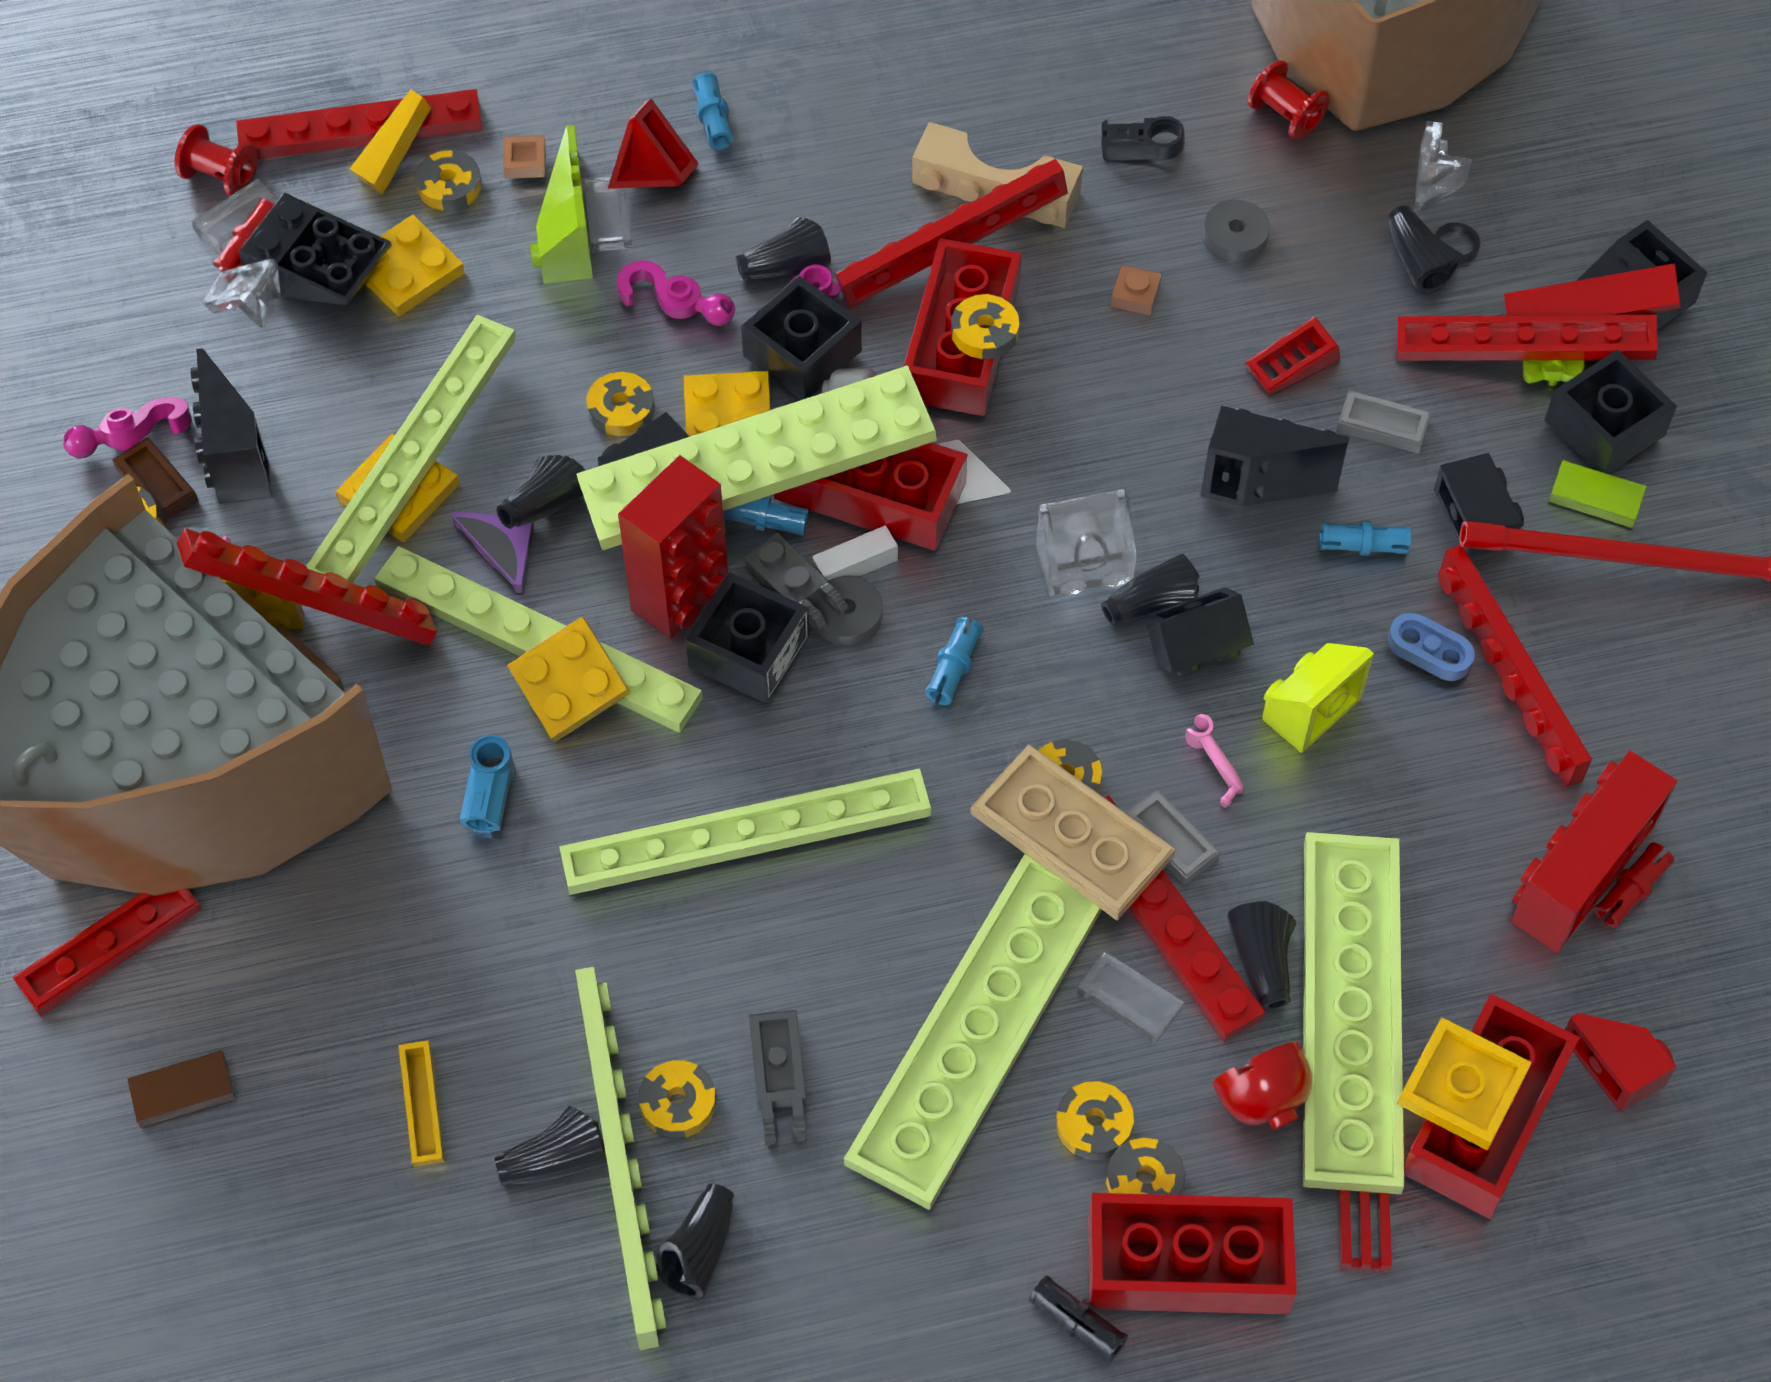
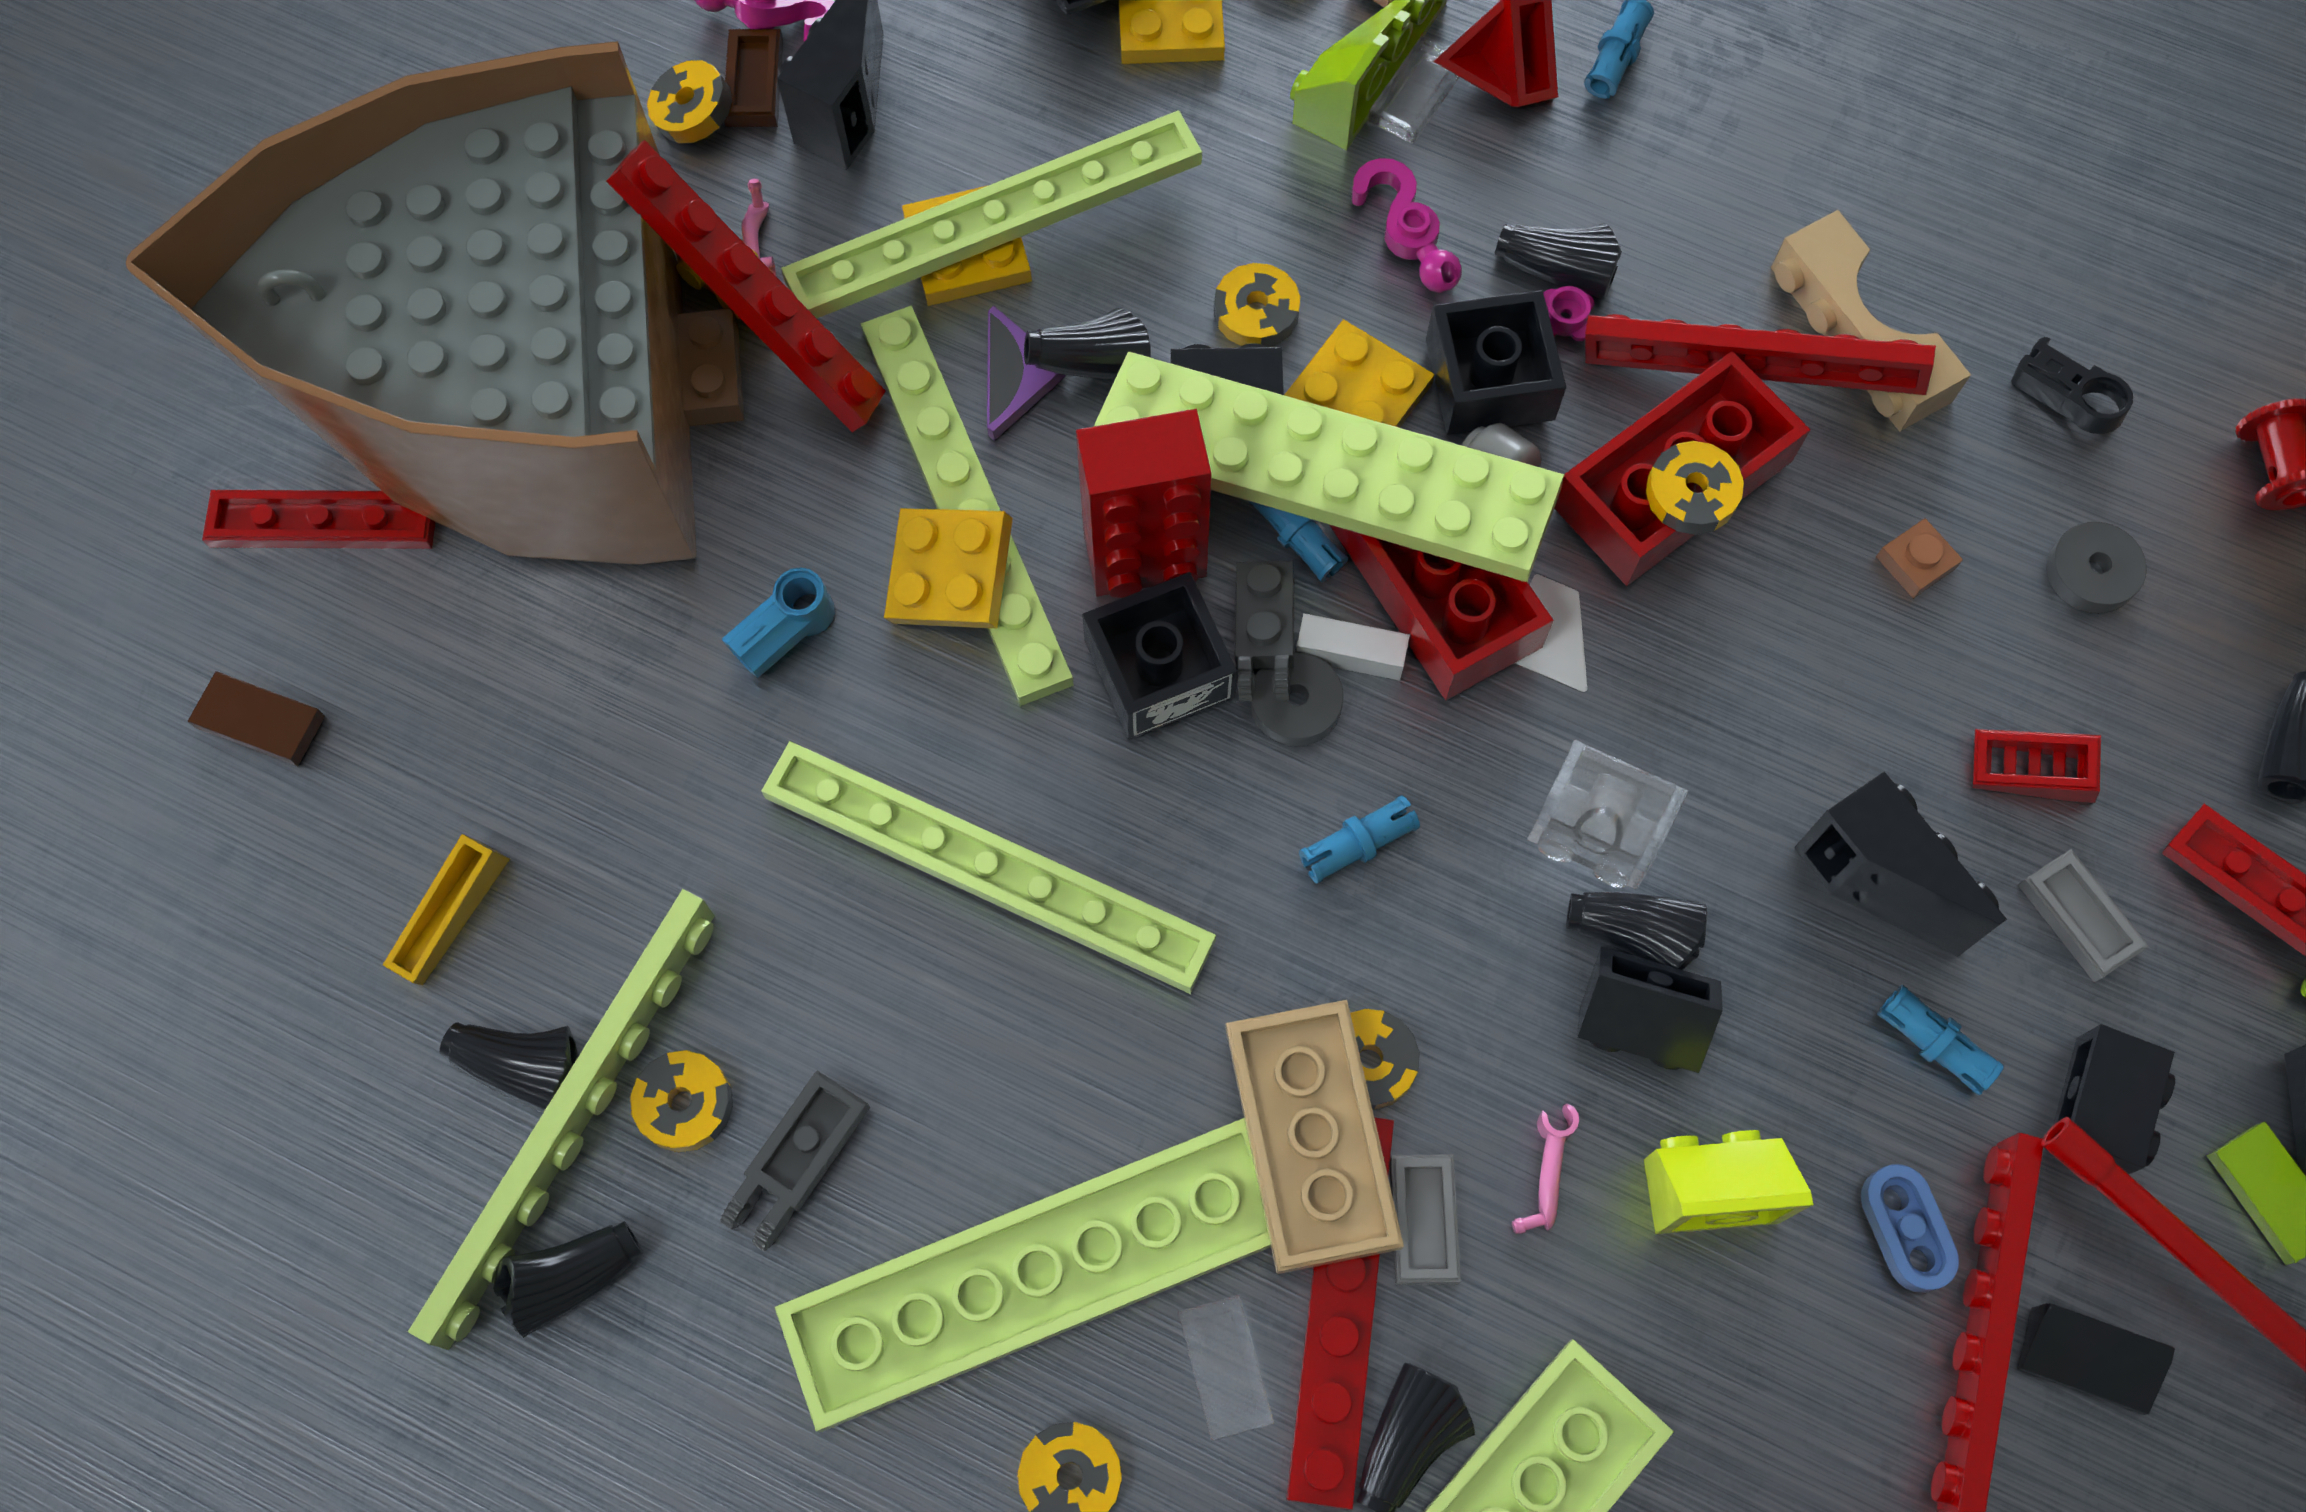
camera: 40 degrees right, 10 degrees up
none -> black slope [2018,1303,2175,1415]

